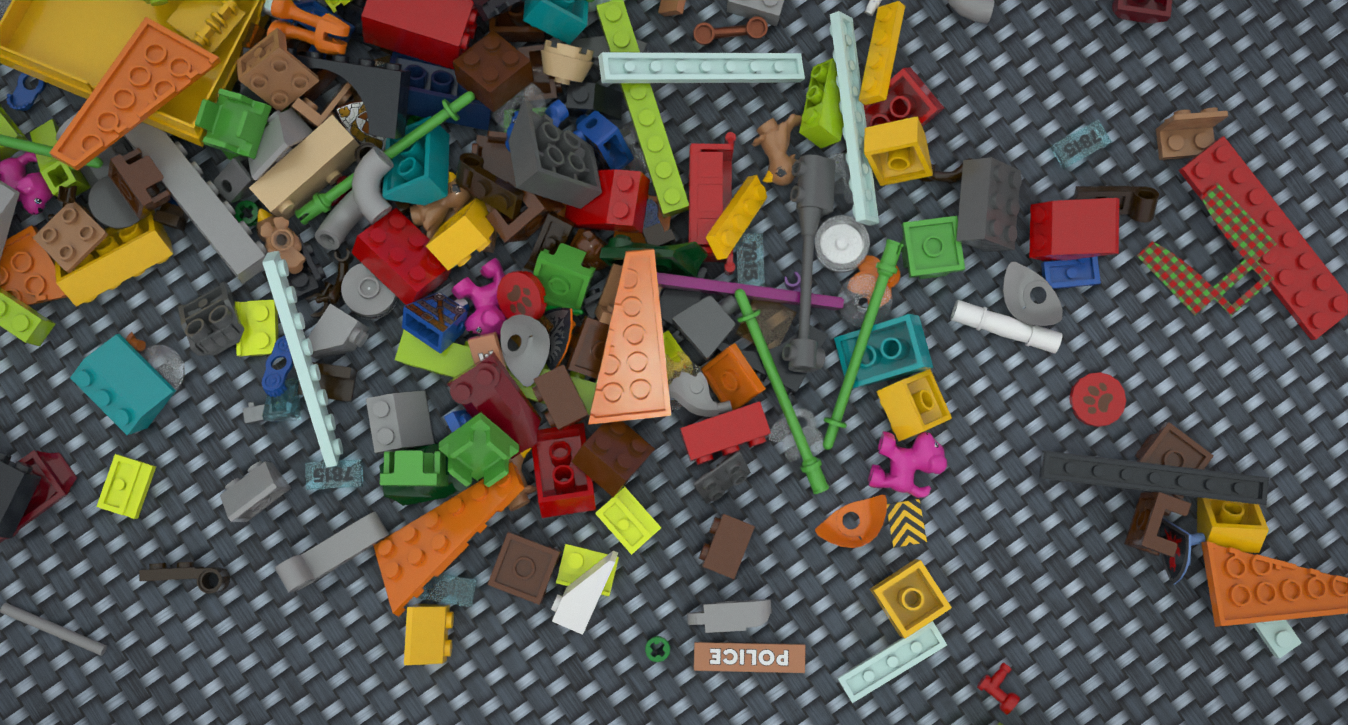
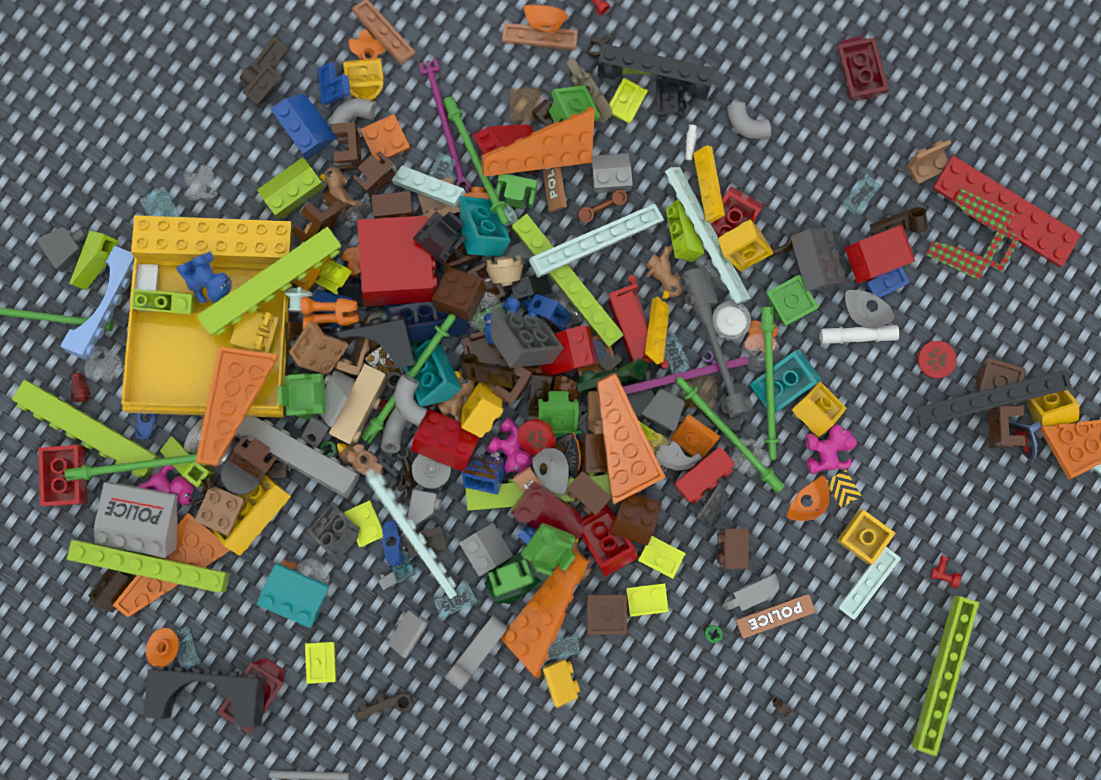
camera: 20 degrees left, 0 degrees up
white slope [551,551,618,635] -> none

